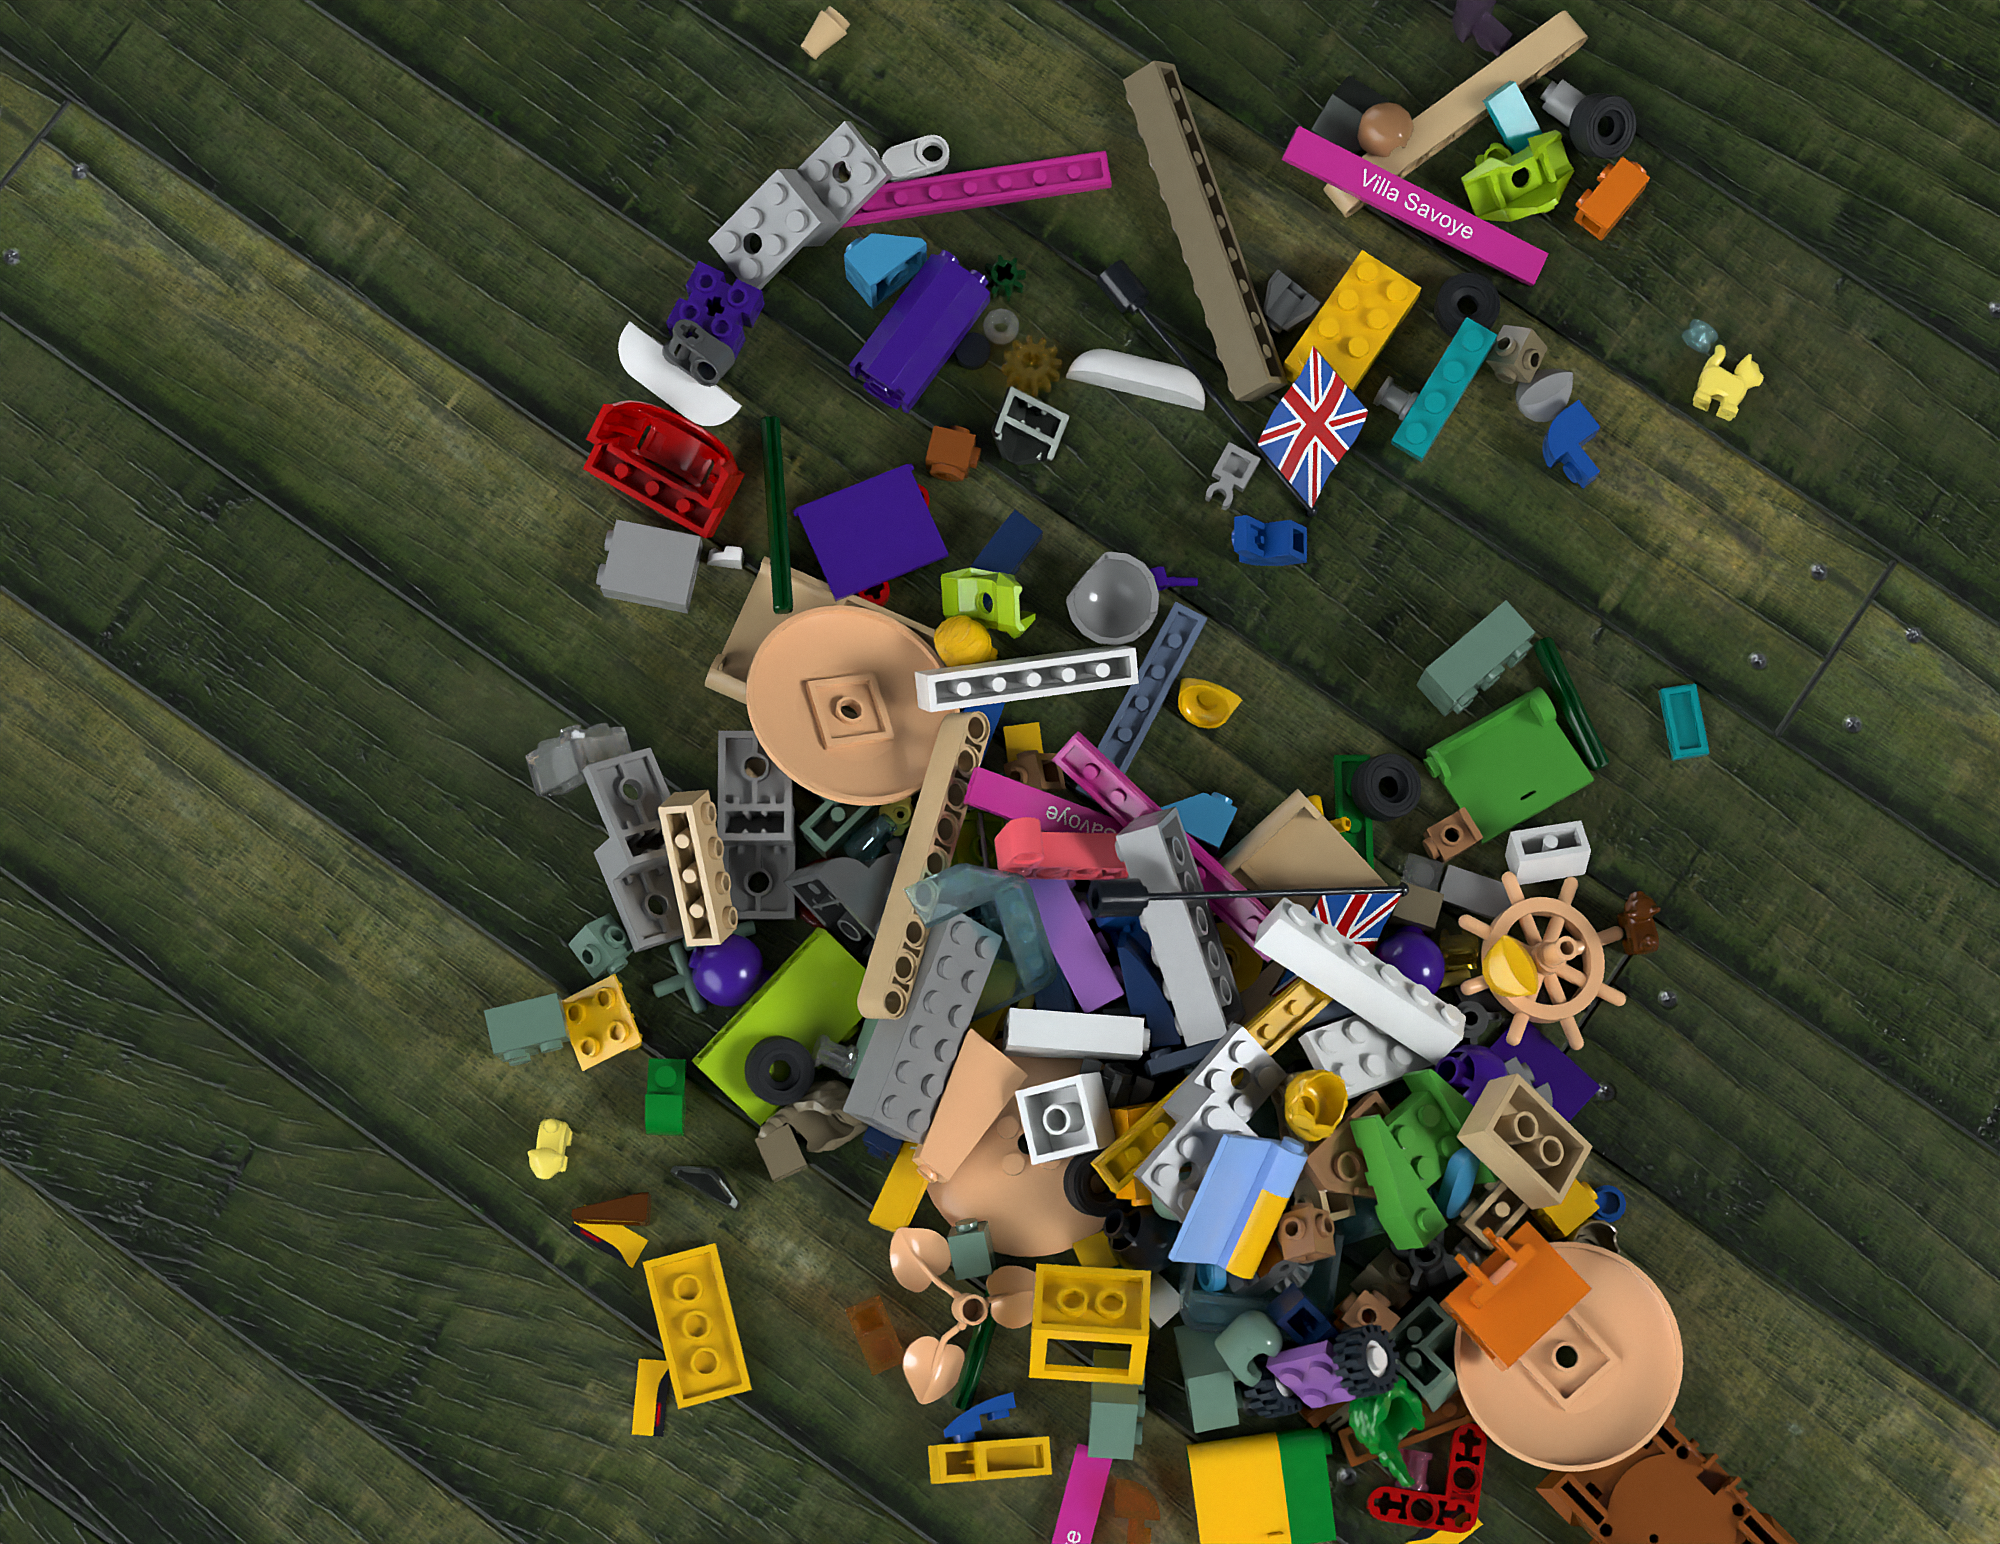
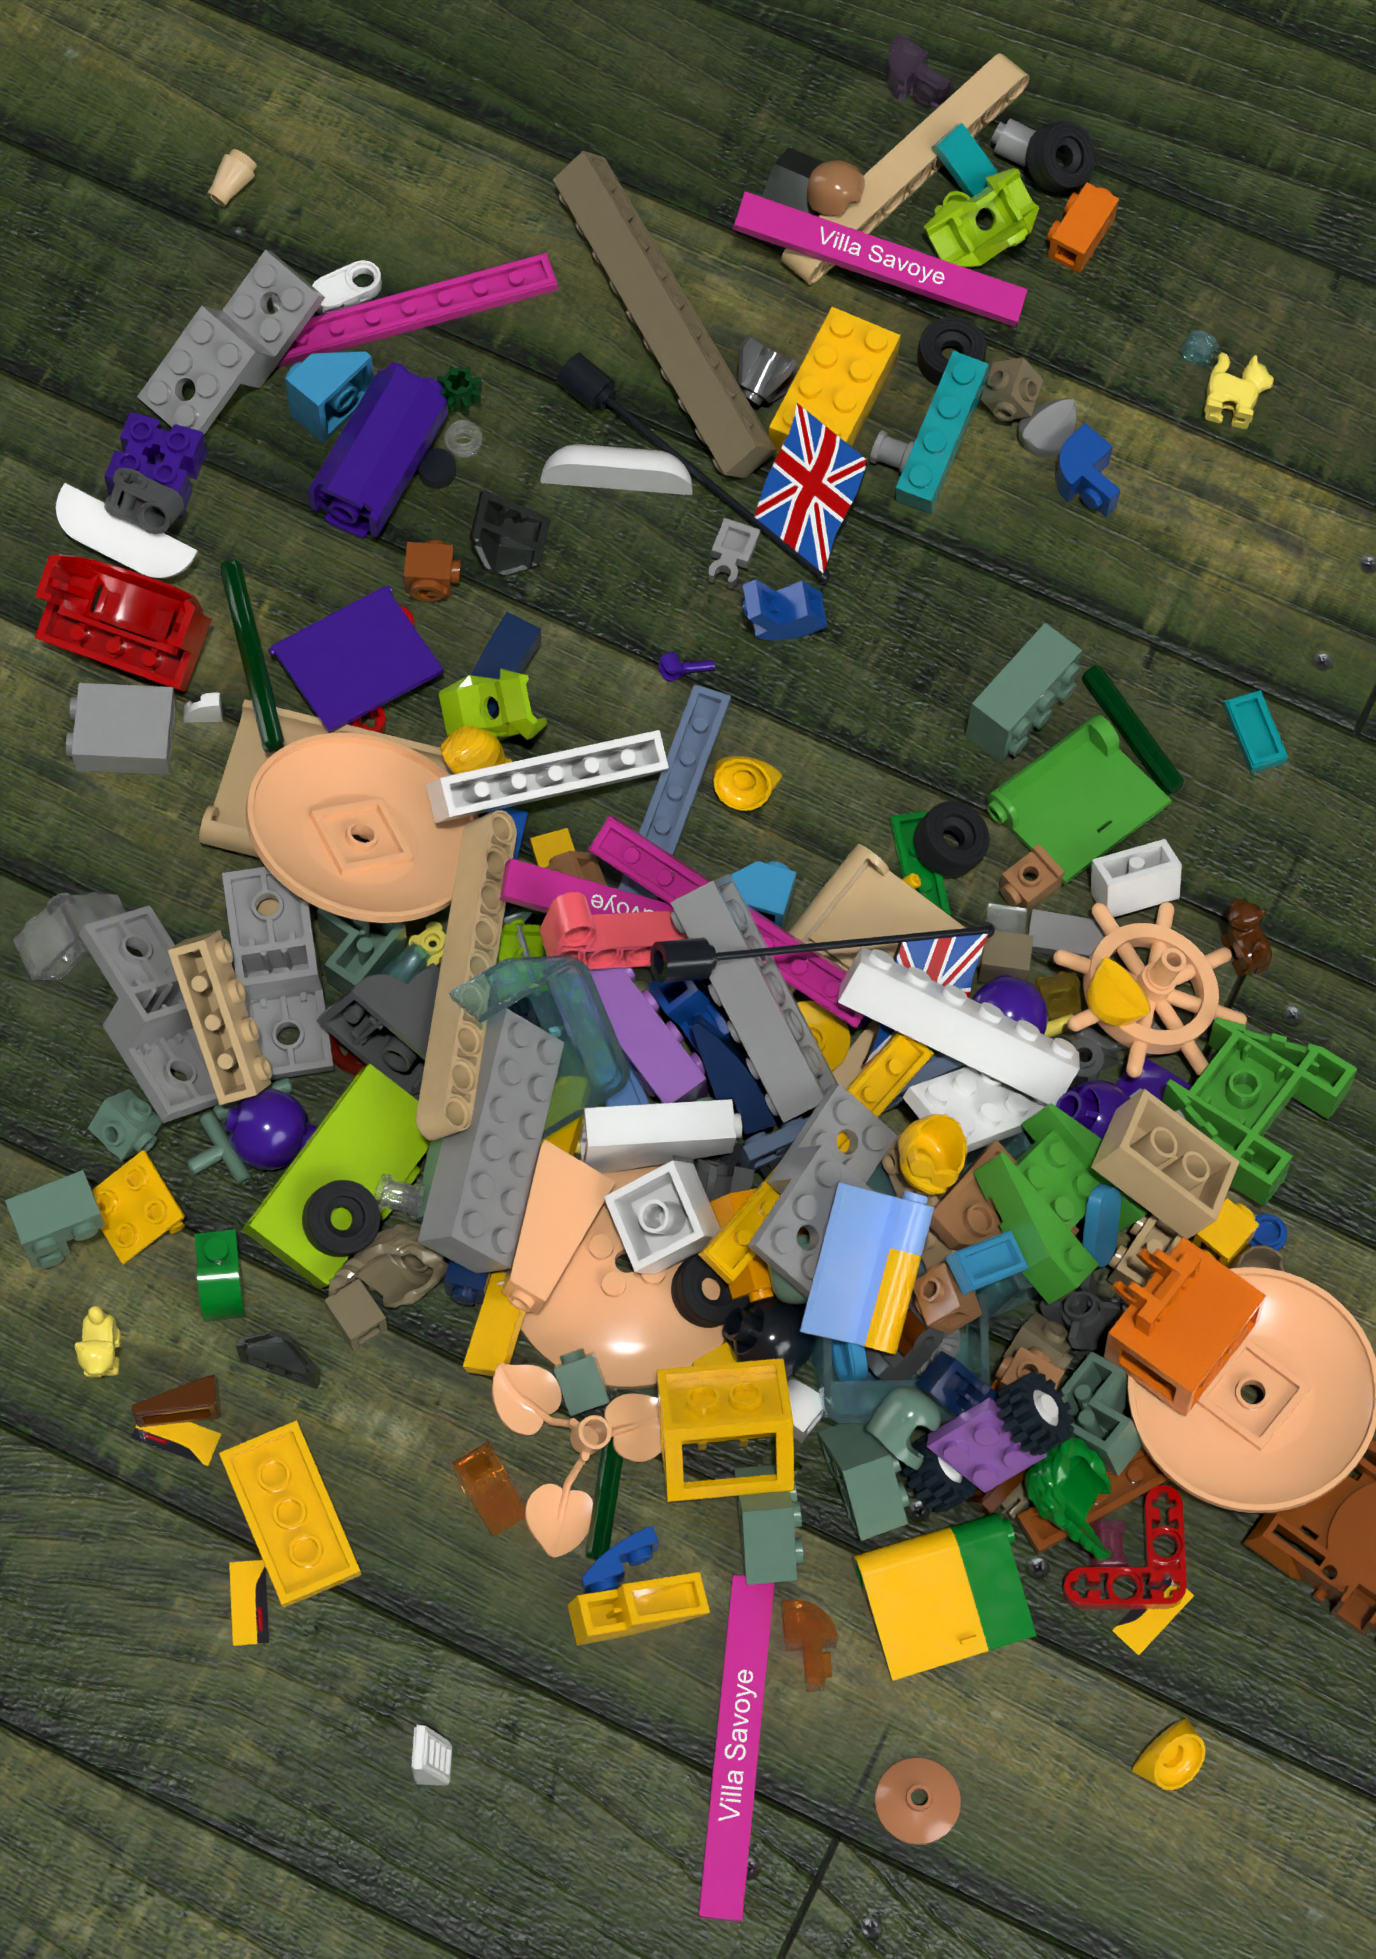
camera: 10 degrees left, 10 degrees down
clear yellow gear [1002,335,1062,398] -> none
light grey cylinder [1066,552,1159,645] -> none
none -> dark azure tile [945,1230,1029,1295]
none -> bright green wedge [1162,1017,1357,1207]

